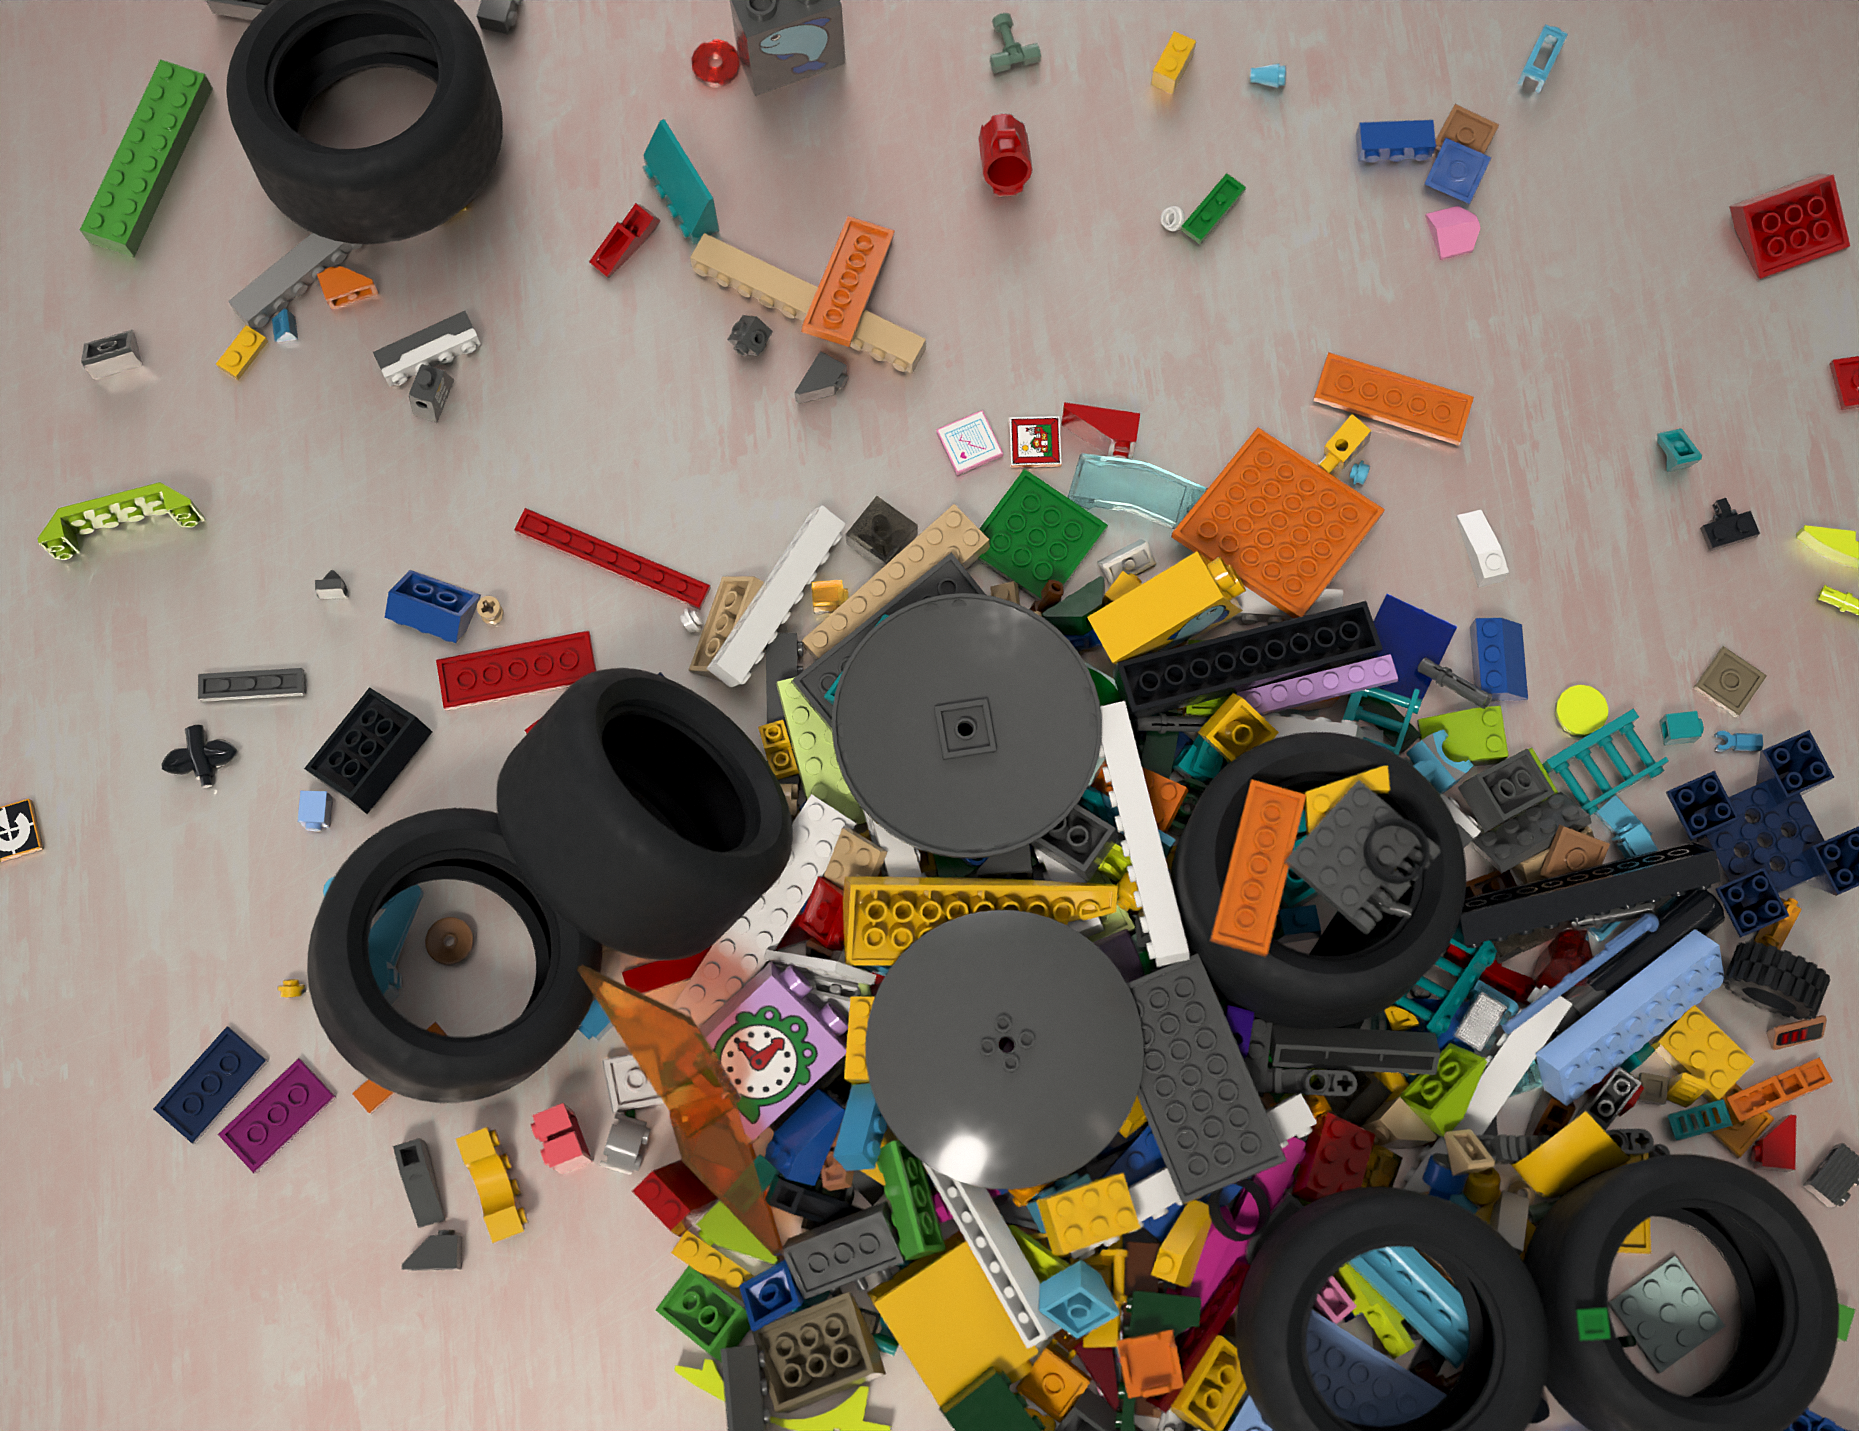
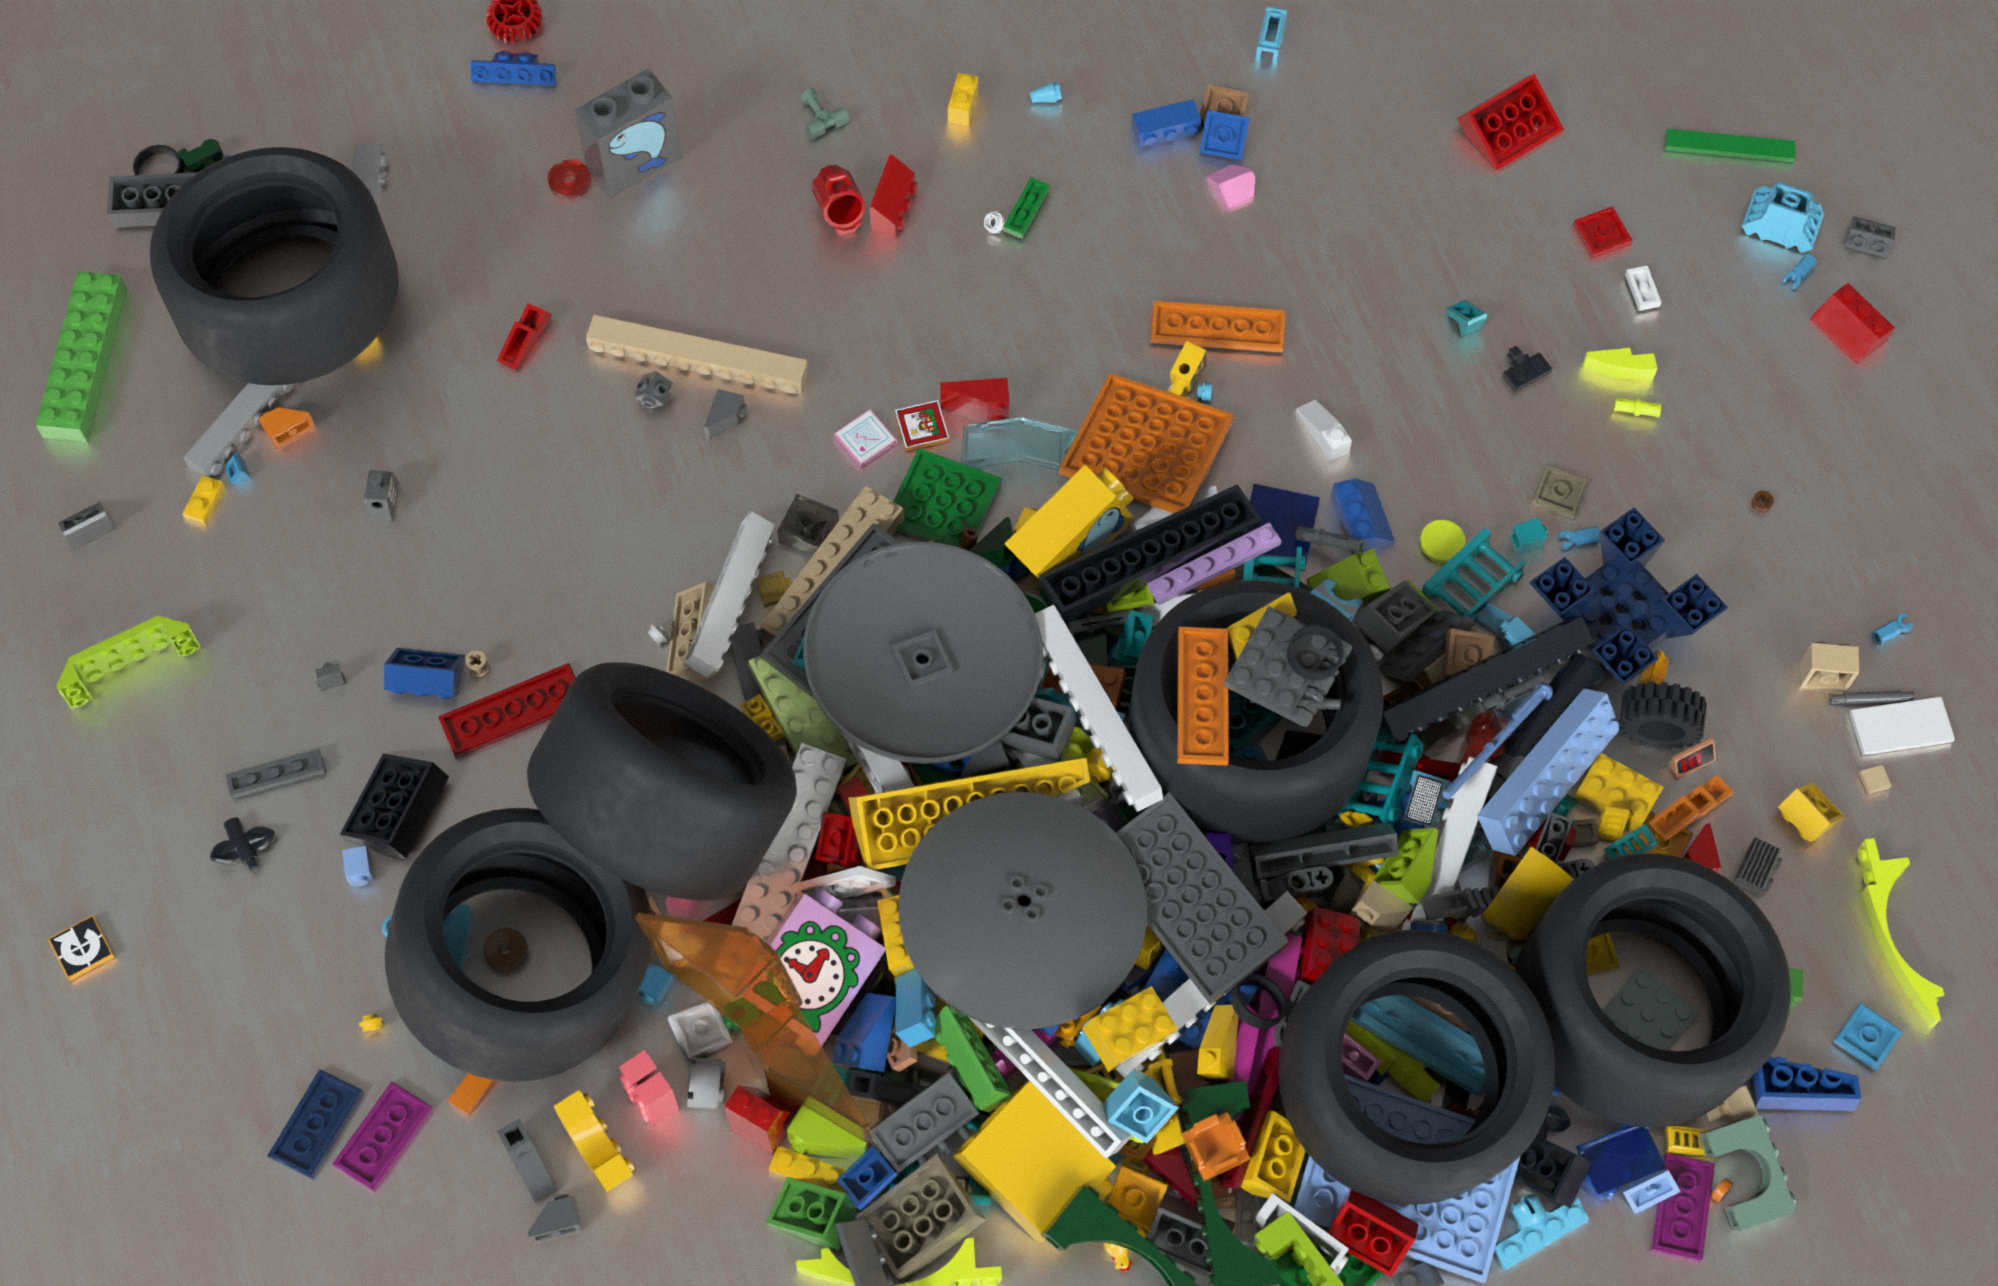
camera: 15 degrees left, 10 degrees down
piece [373,311,481,387] -> none
red tile [514,508,711,610] -> none
teal slope [642,119,719,245] -> none
orange plate [801,216,895,347] -> none
tan plate [824,828,887,889] -> none
white slope [1097,539,1156,586] -> none
yellow brick [1197,693,1279,763] -> none
tan slope [1445,1129,1495,1176] -> none
green plate [1576,1308,1610,1340] -> none
none -> red slope [870,154,918,237]

